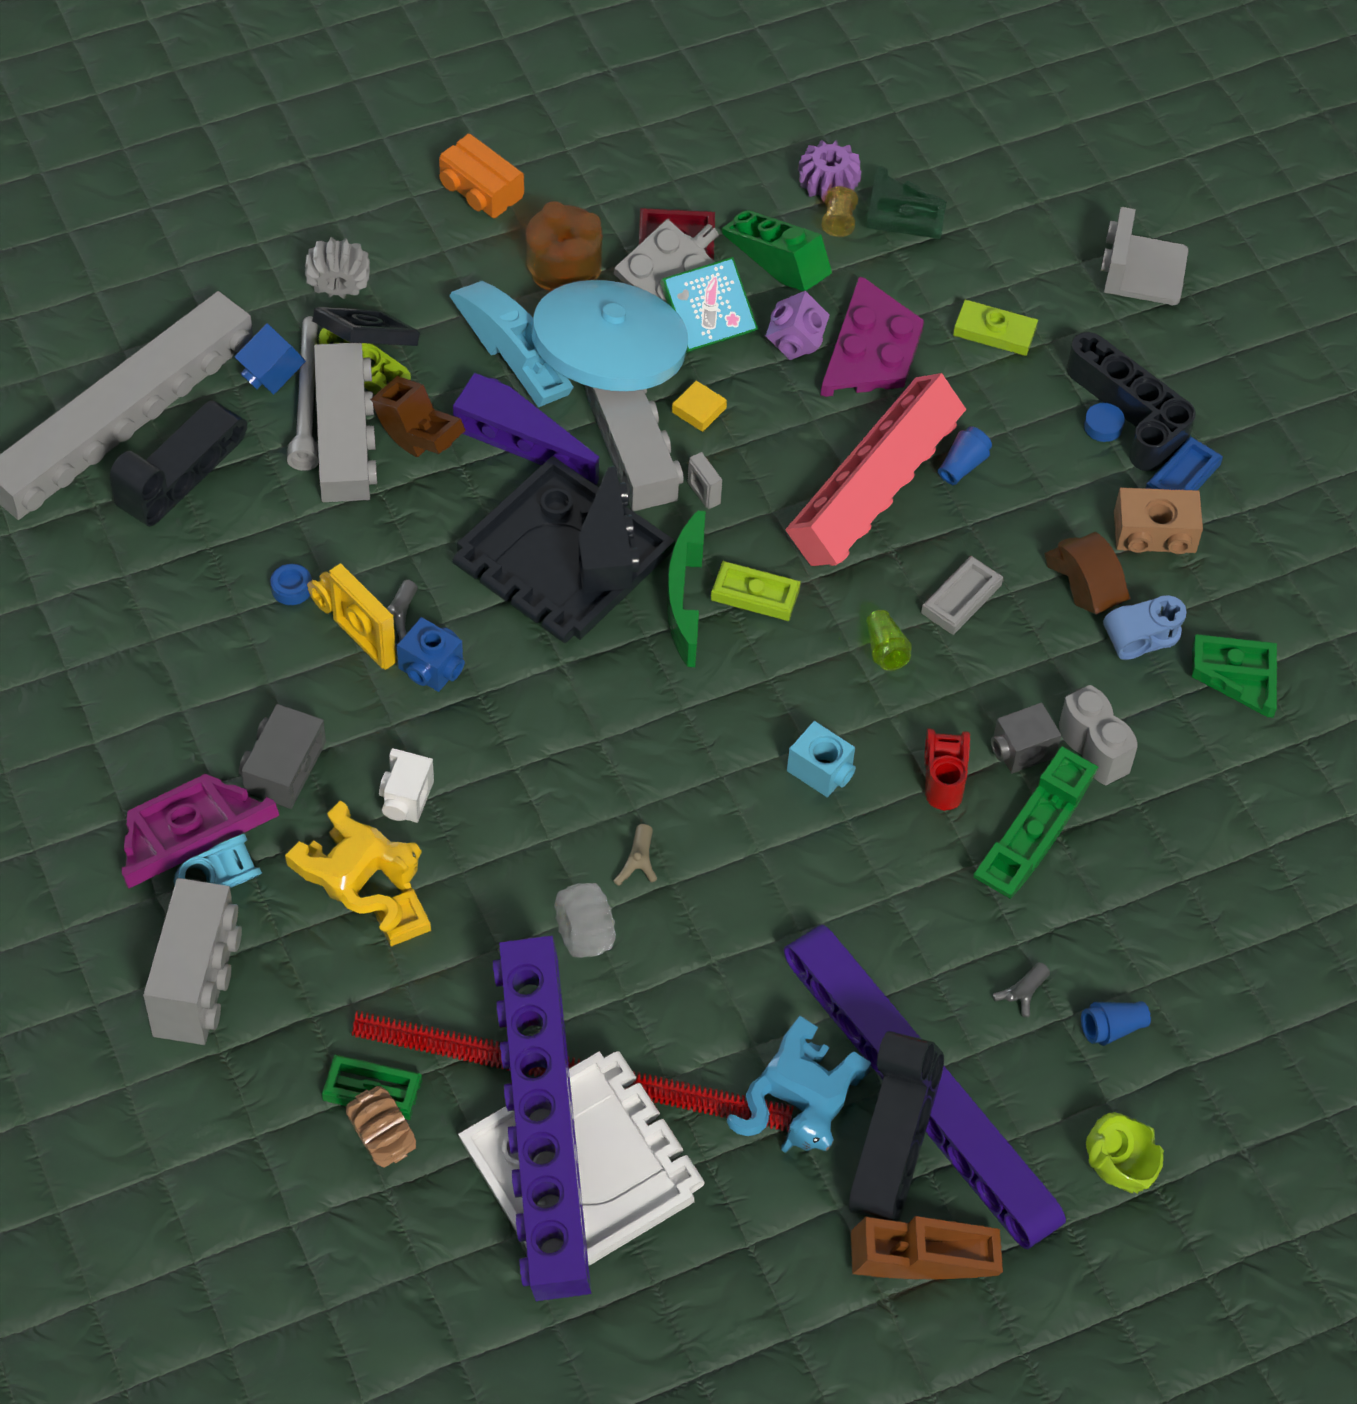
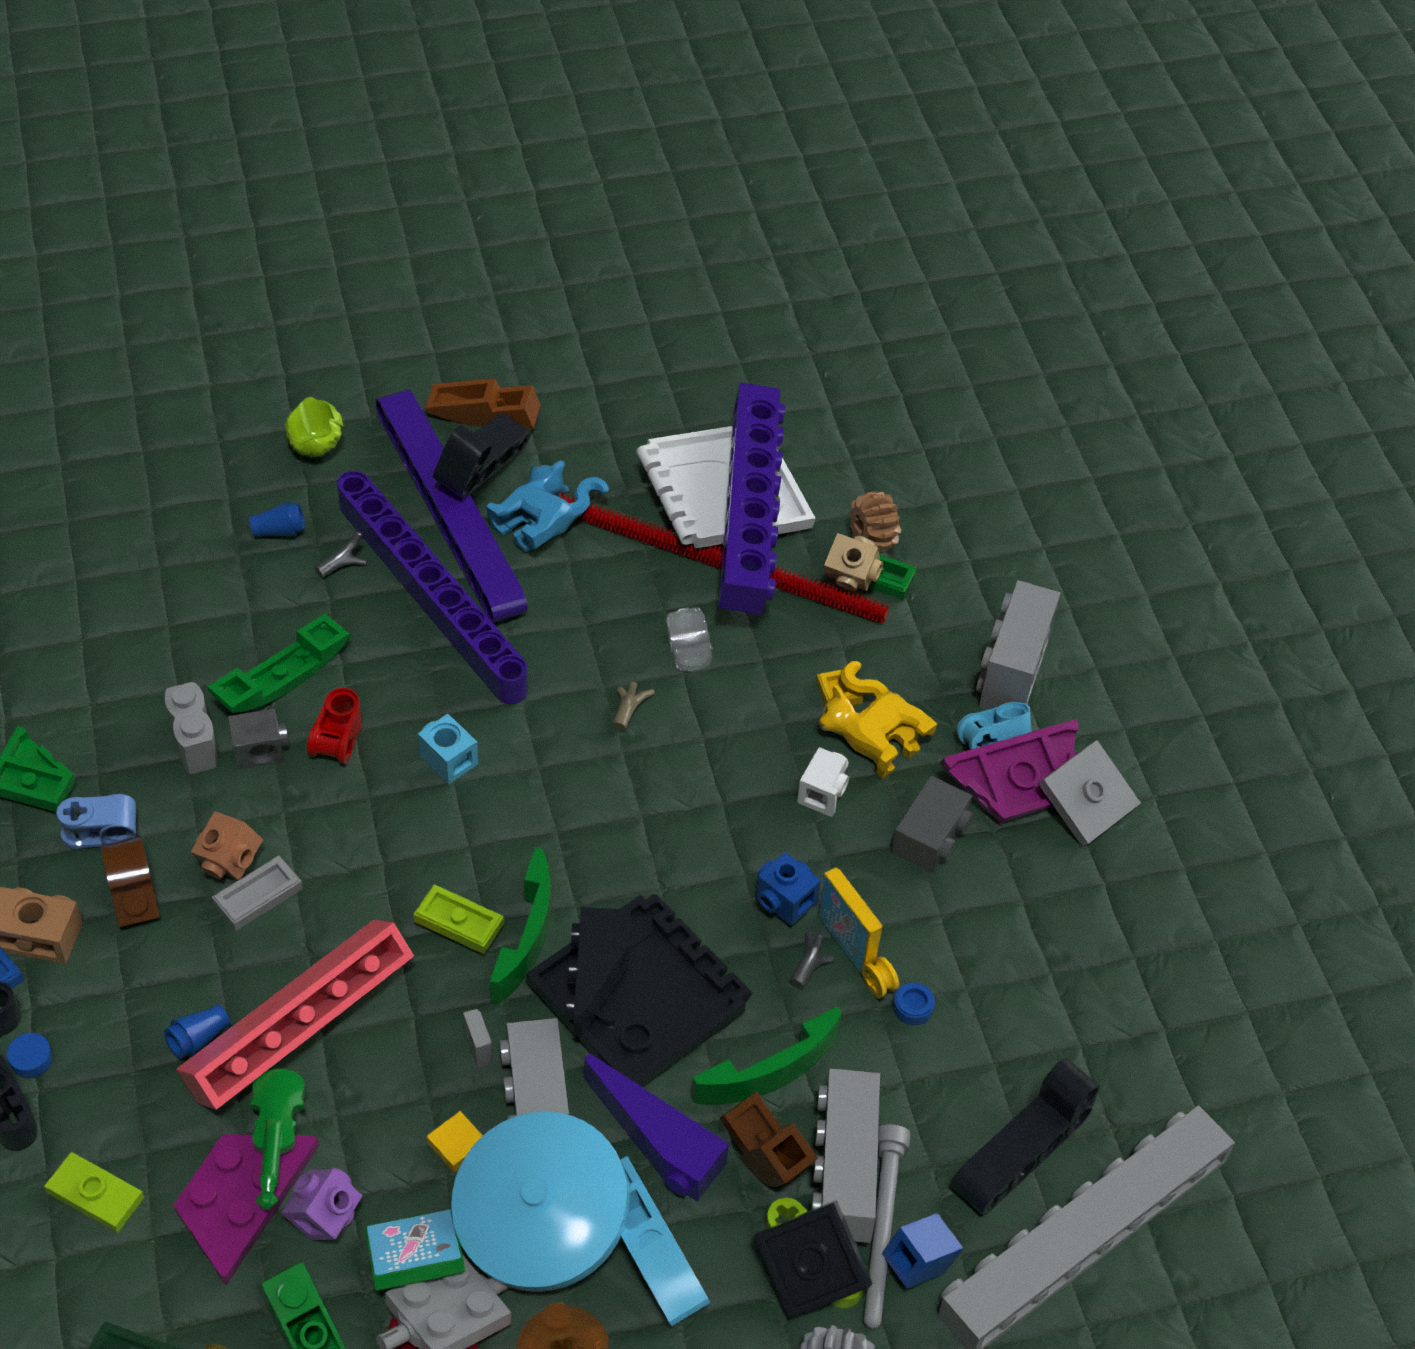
camera: 170 degrees left, 5 degrees down
clear neon green cone [866,610,912,671] -> none
none -> nougat brick [191,811,263,880]
none -> green piece [250,1069,306,1210]
none -> dark purple beam [337,471,528,704]
none -> green slope [691,1006,842,1105]
none -> tan brick [824,533,883,591]
none -> light grey plate [1038,740,1141,846]

